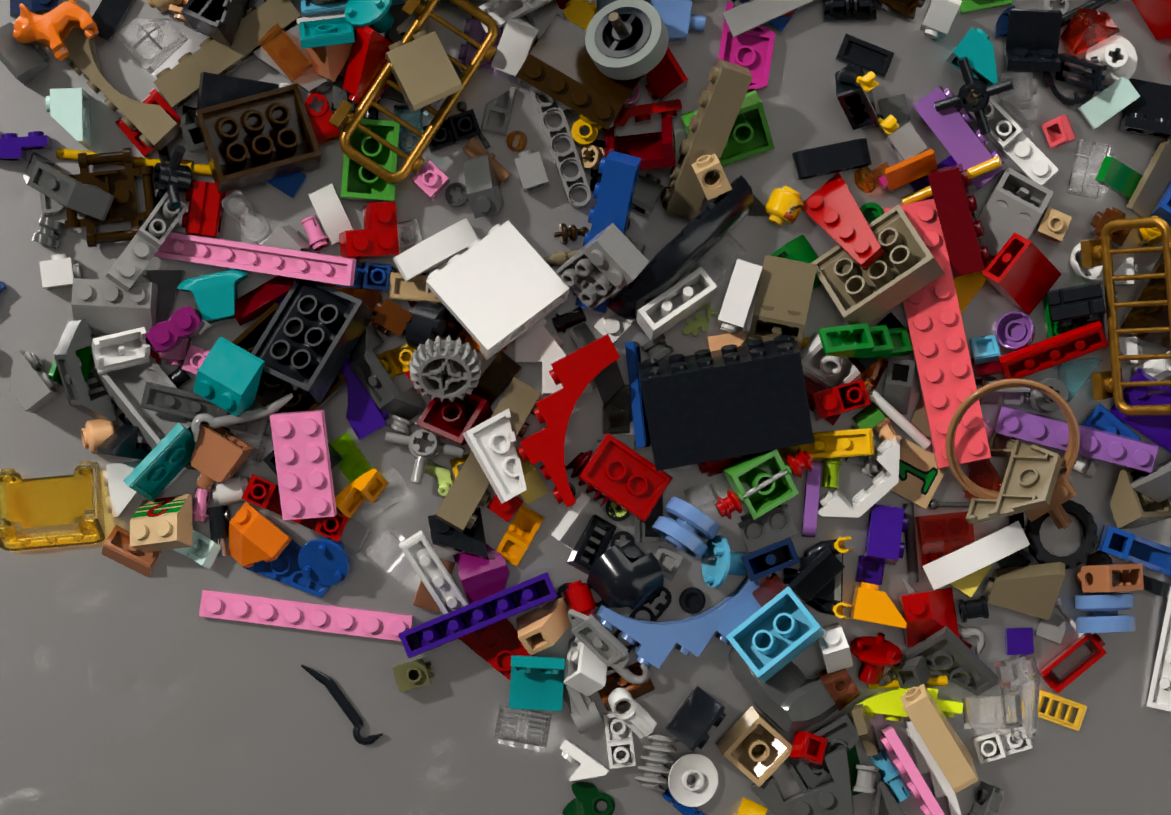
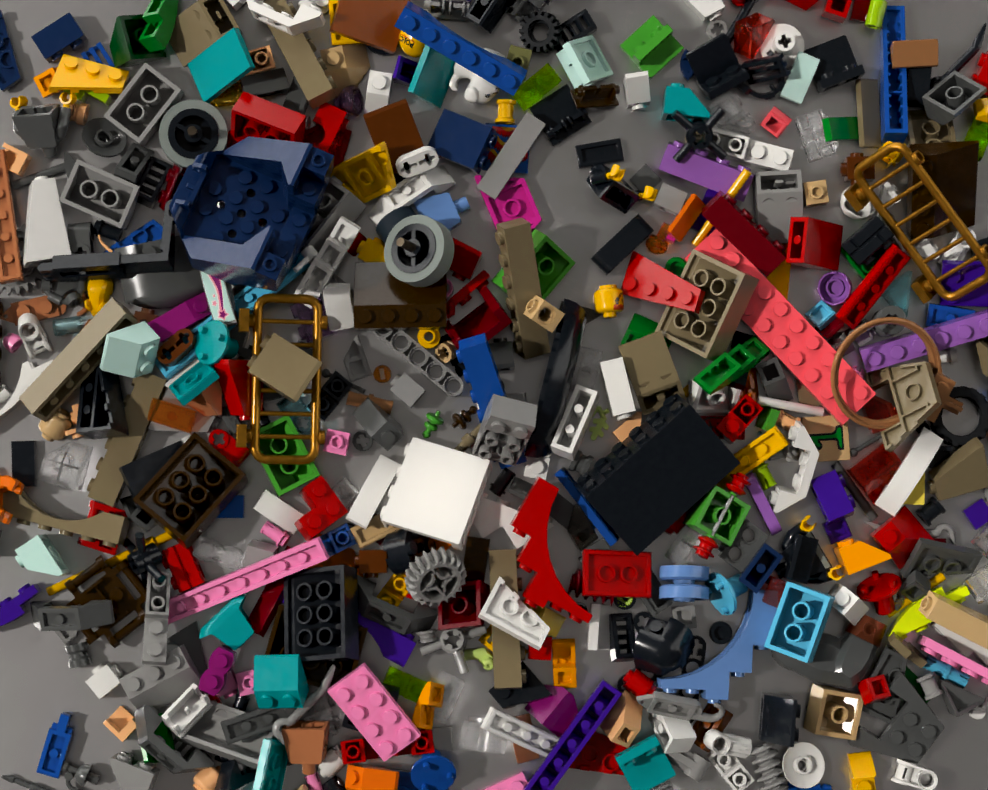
camera: 30 degrees left, 0 degrees up
none -> light nougat panel [103,706,136,742]
none -> bright green hair [422,410,444,438]

